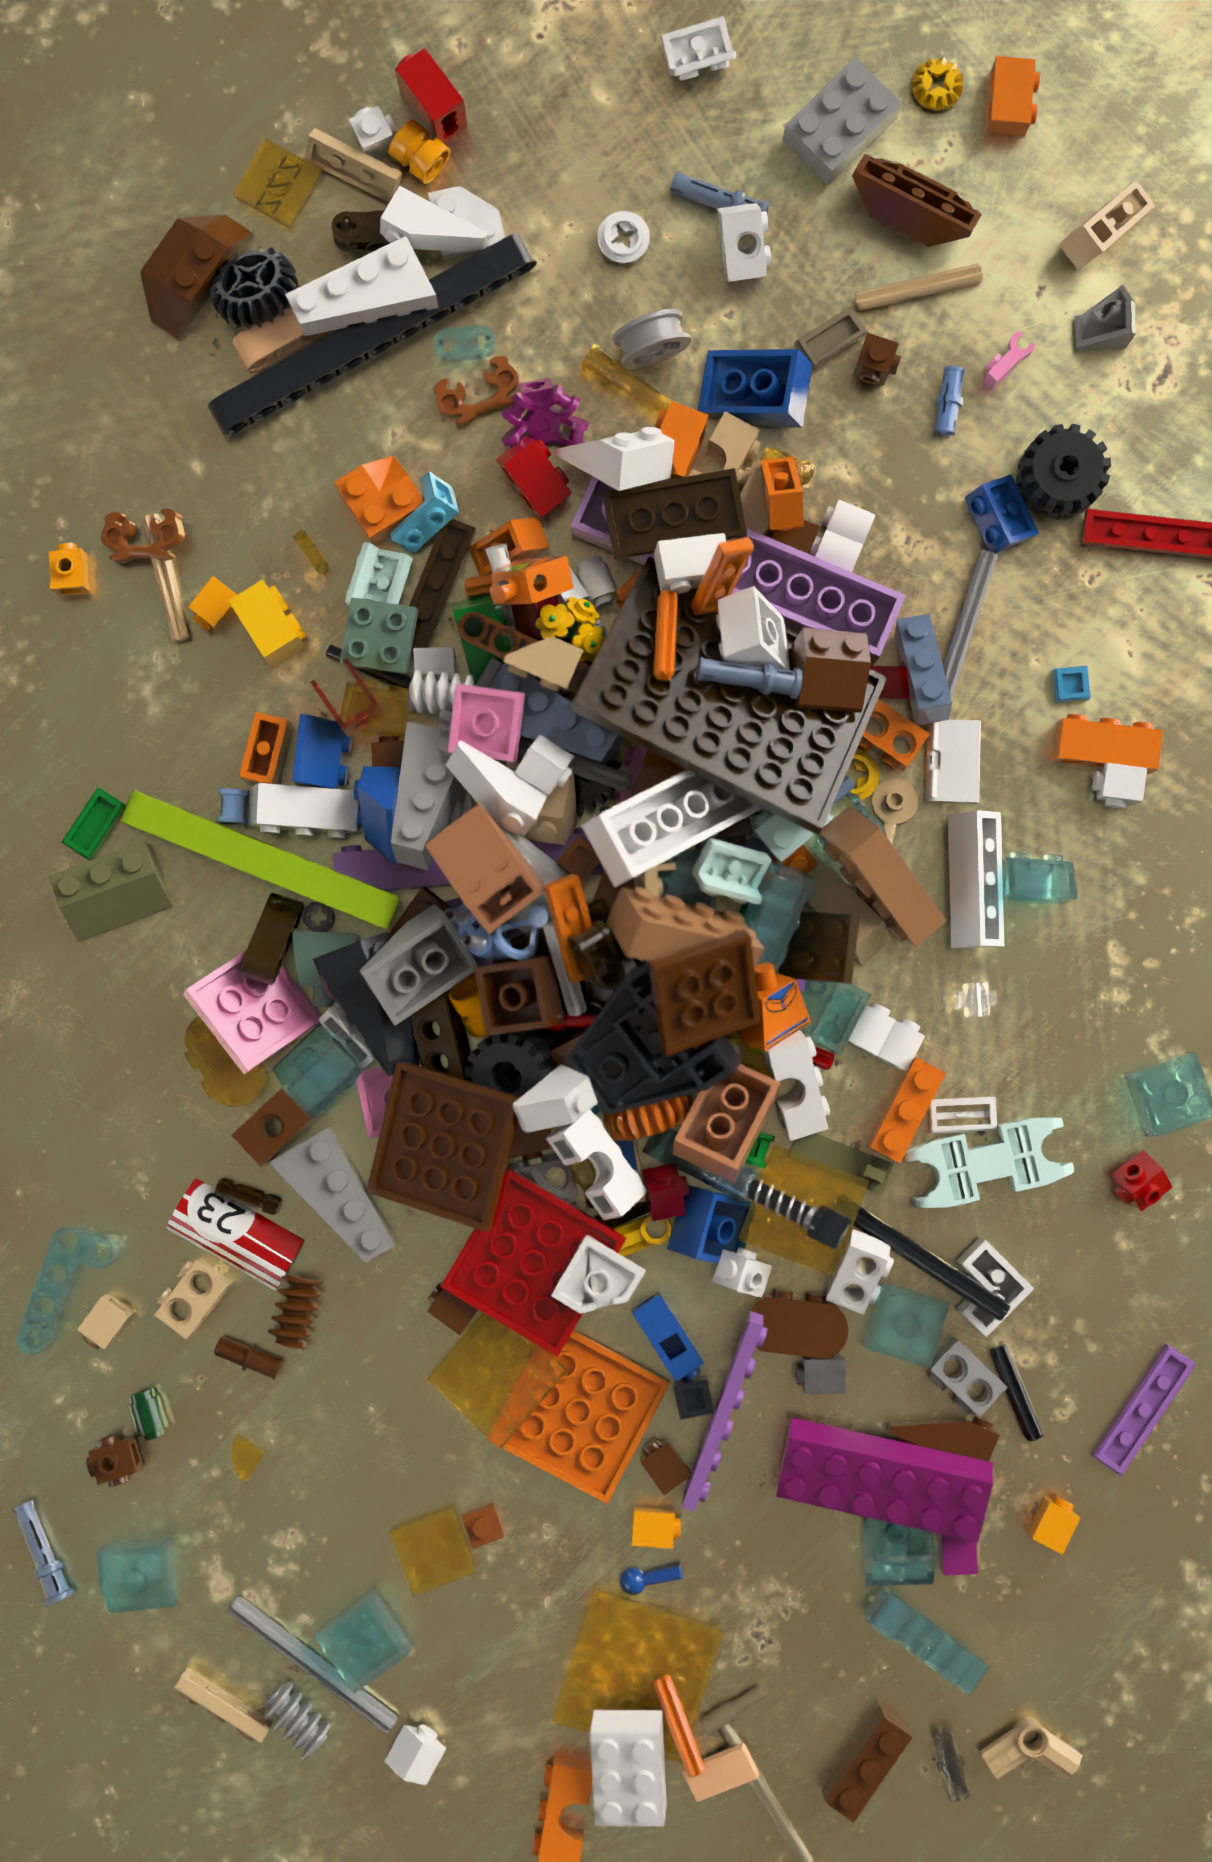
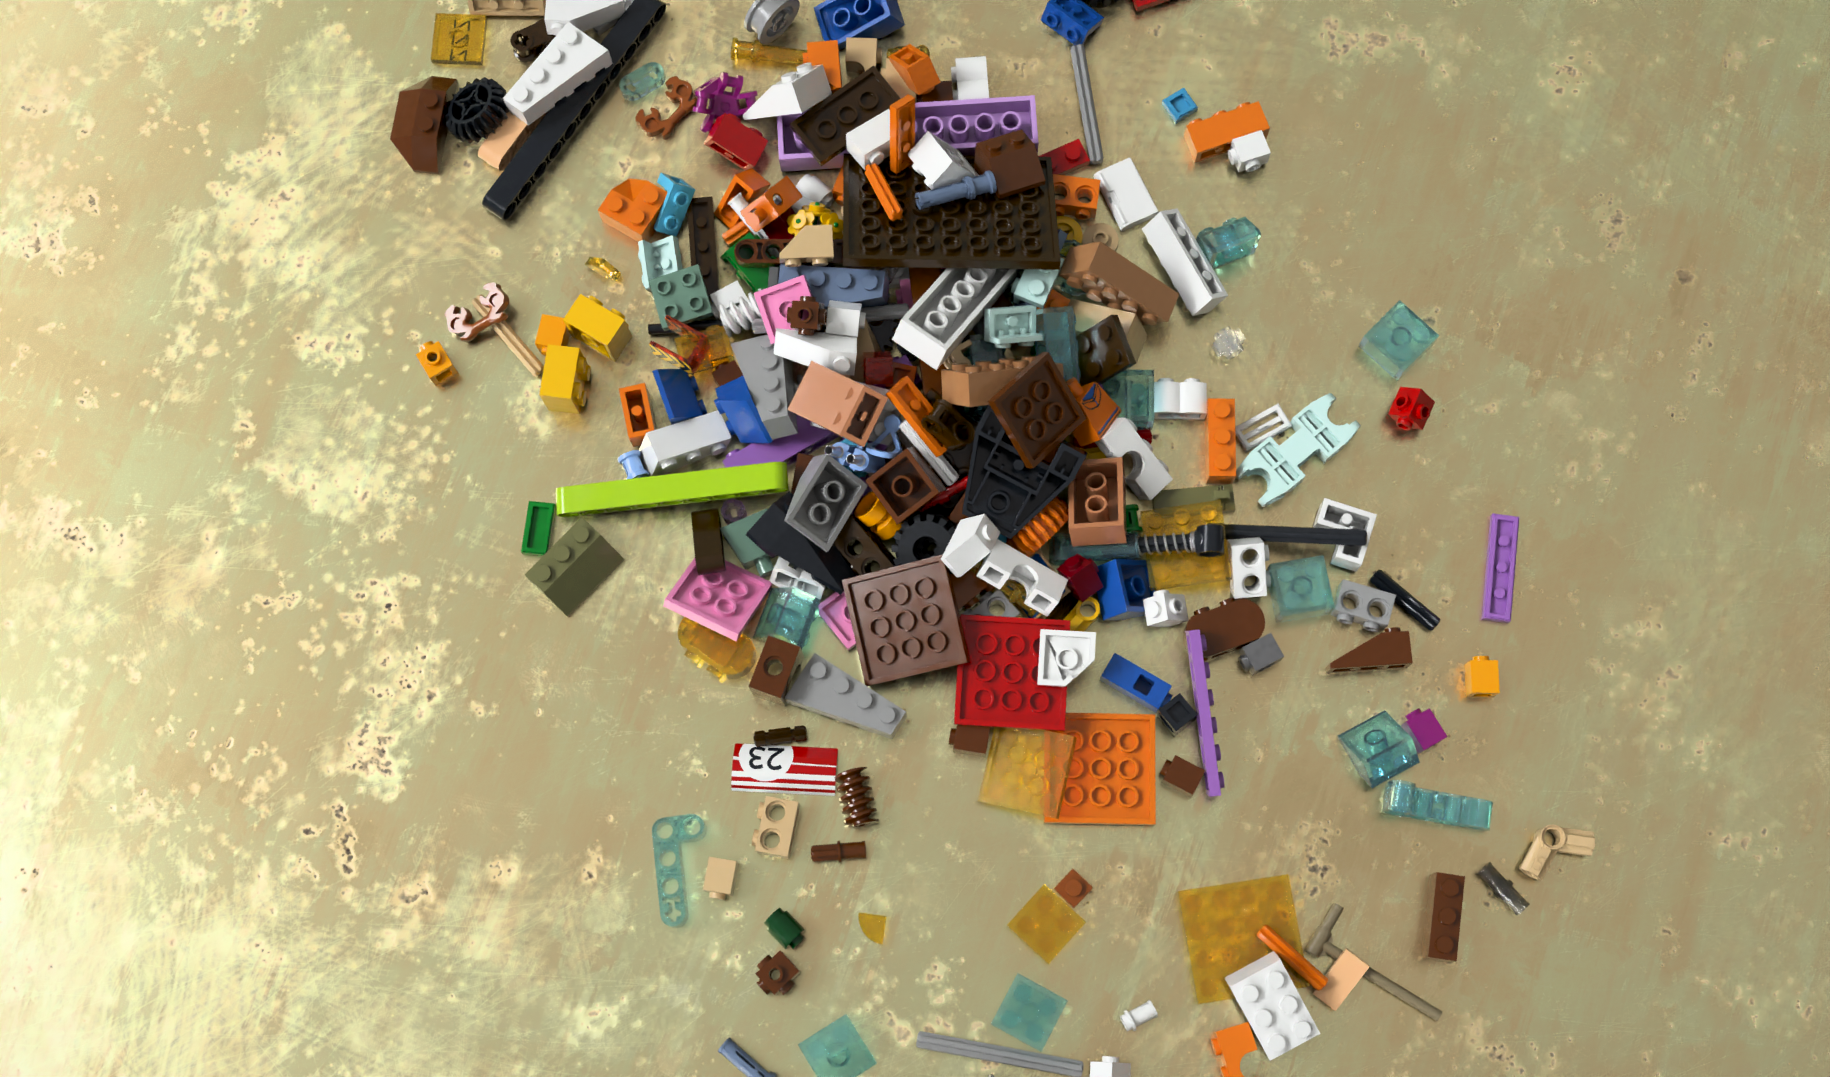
camera: 20 degrees left, 10 degrees down
blue bar [619,1565,683,1595] -> none
light orange brick [631,1505,681,1549] -> none
magenta brick [776,1417,993,1543] -> none
sand blue arch [894,613,952,726] -> none
none -> yellow brick [539,344,591,414]
none -> reddish brown brick [787,296,827,336]
none -> clear red brick [863,351,893,385]
none -> white pin [1120,1000,1158,1031]

